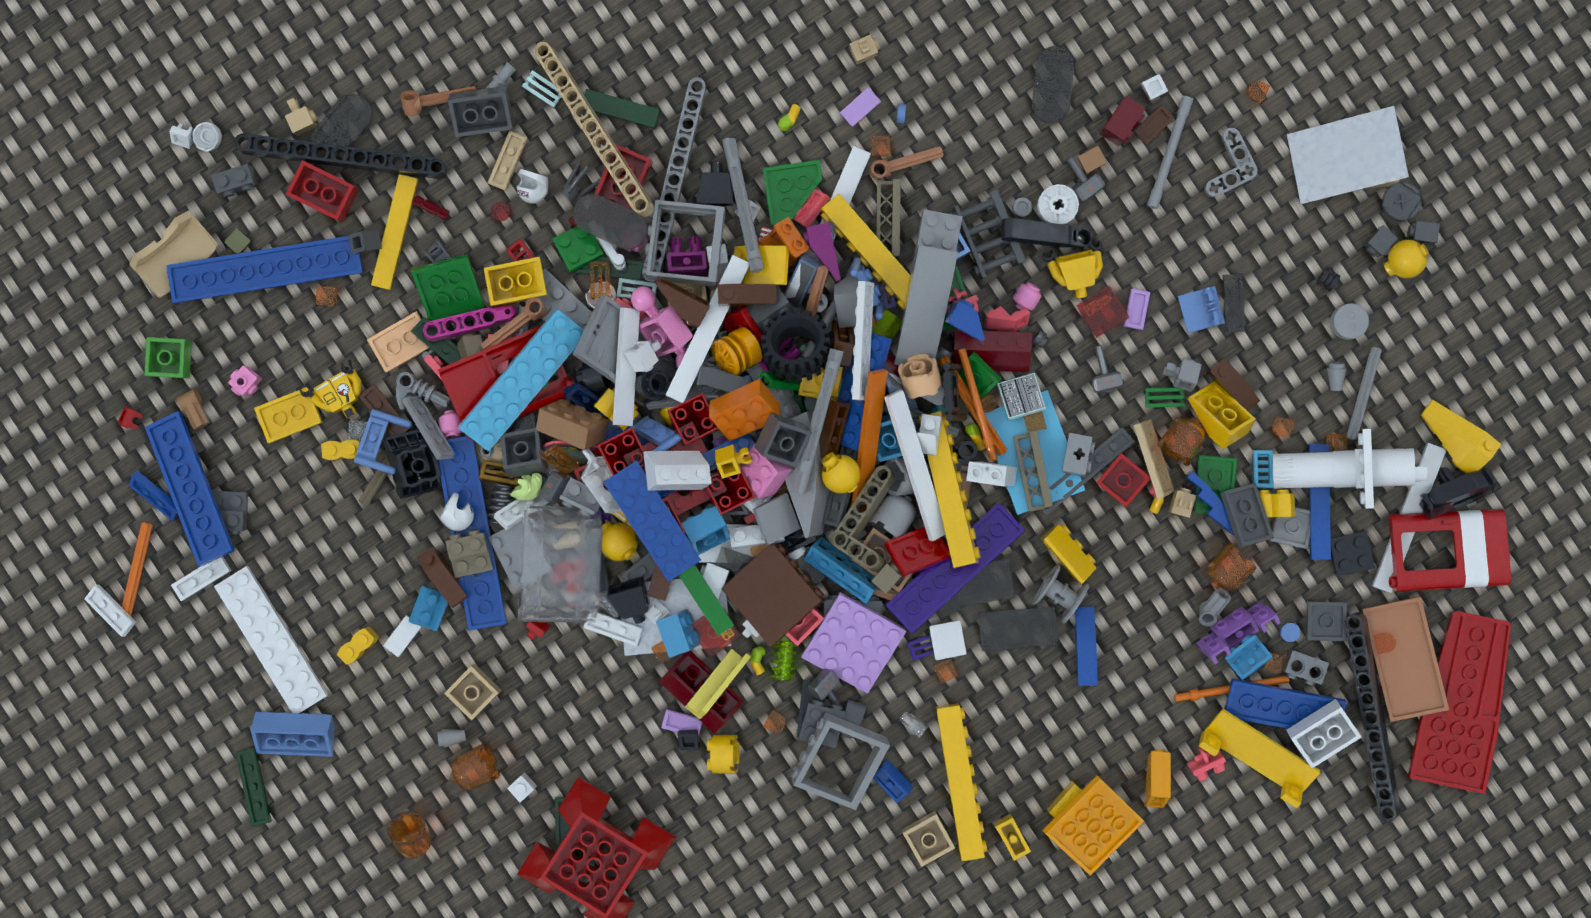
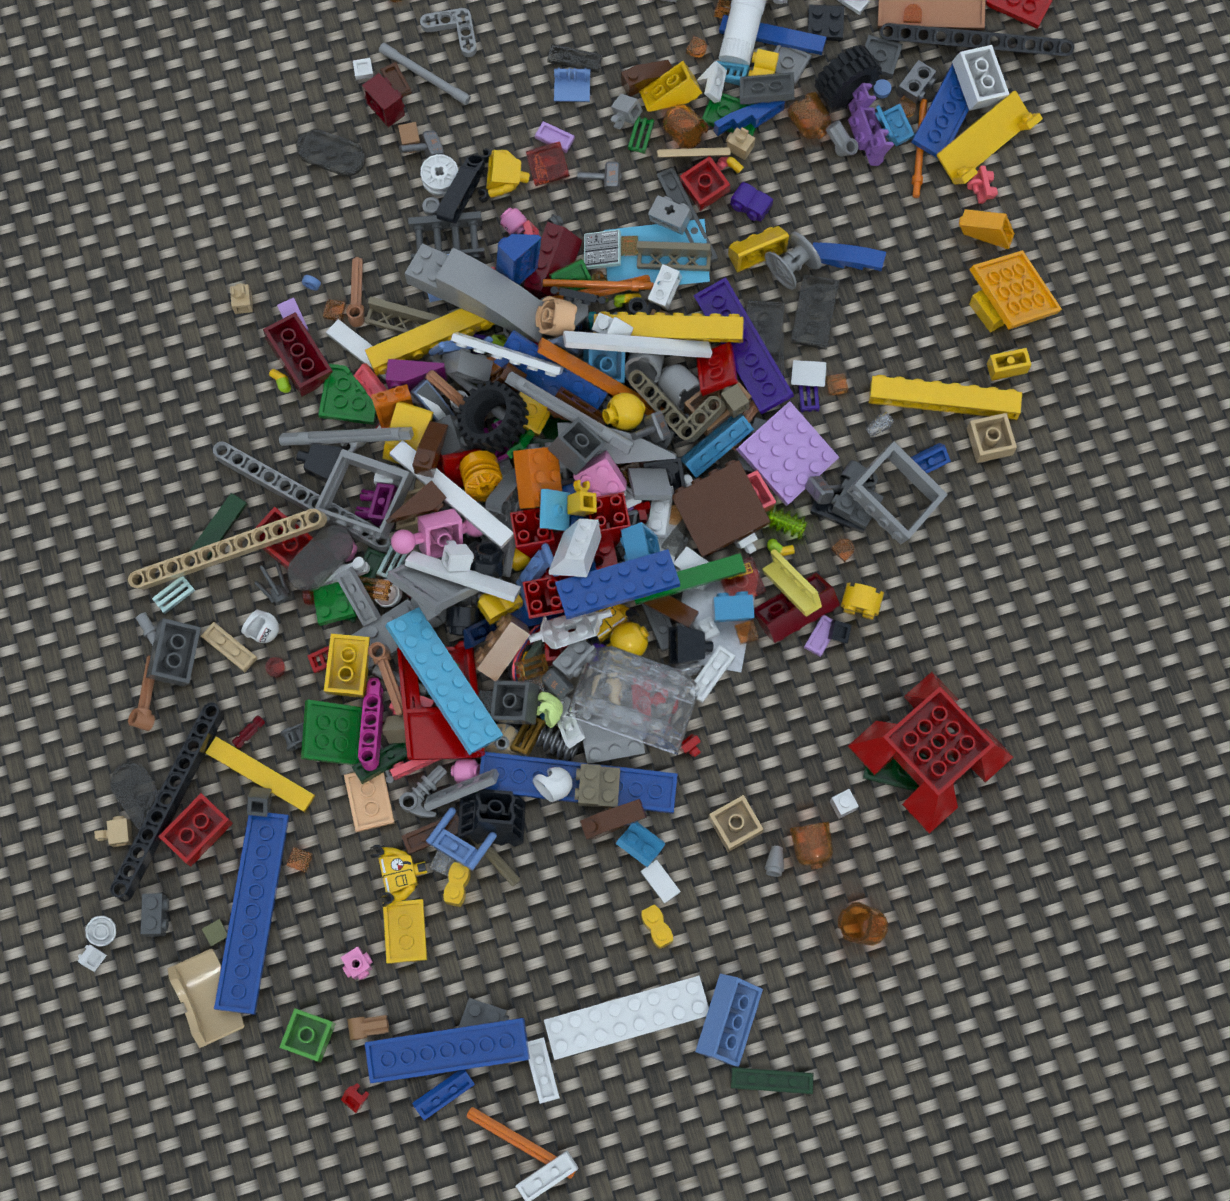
camera: 70 degrees left, 15 degrees down
none -> dark red slope [263,312,333,397]
none -> light grey plate [335,566,381,626]
none -> medium azure plate [540,489,570,531]
none -> flat silver piece [631,411,671,443]
none -> white slope [697,61,727,103]
none -> dark purple brick [730,182,773,222]
none -> black tyre [814,45,882,110]

